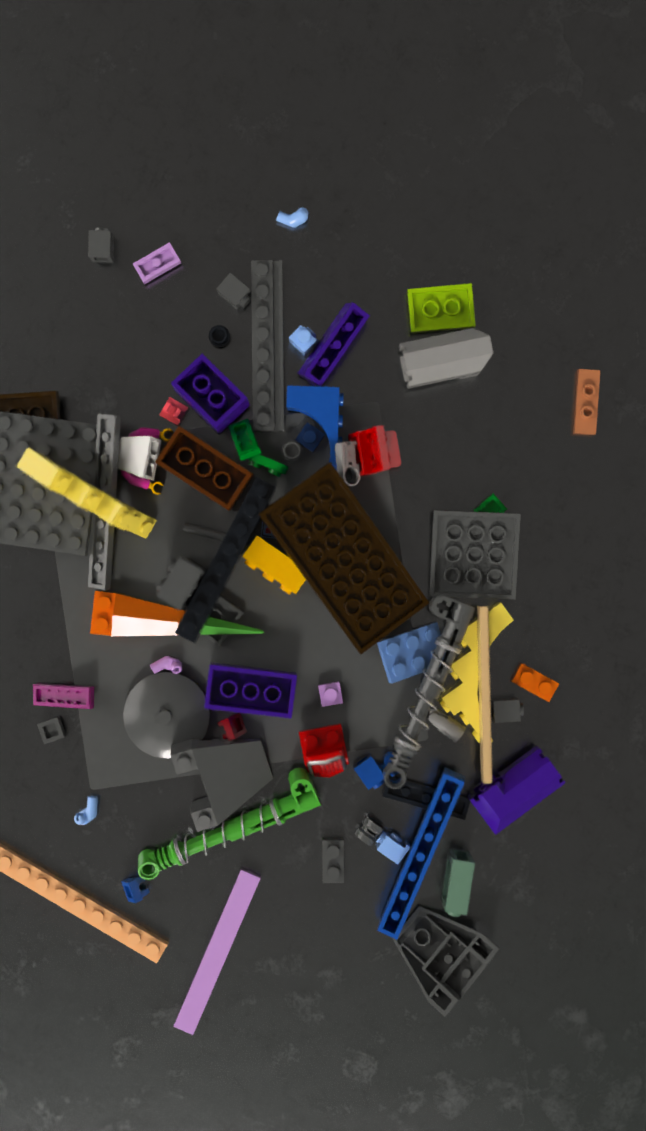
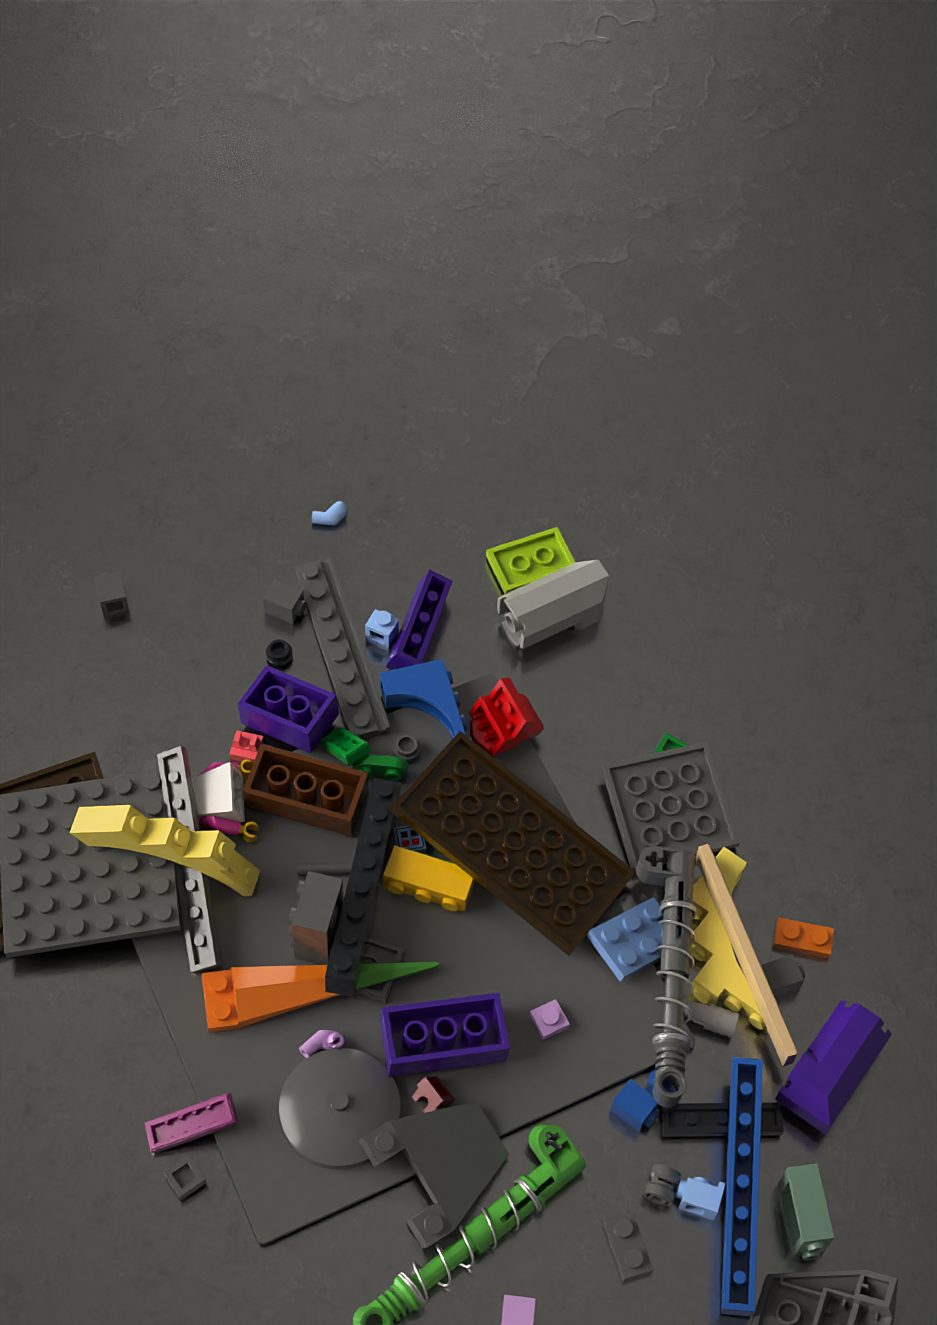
camera: 25 degrees left, 30 degrees down
light blue arm [74,796,98,825] -> none
lavender plate [133,242,181,284] -> none
dark blue plate [295,422,325,453] -> none
red piece [299,723,349,778] -> none
light grey piece [335,441,360,487] -> none
nougat plate [573,369,600,435] -> none

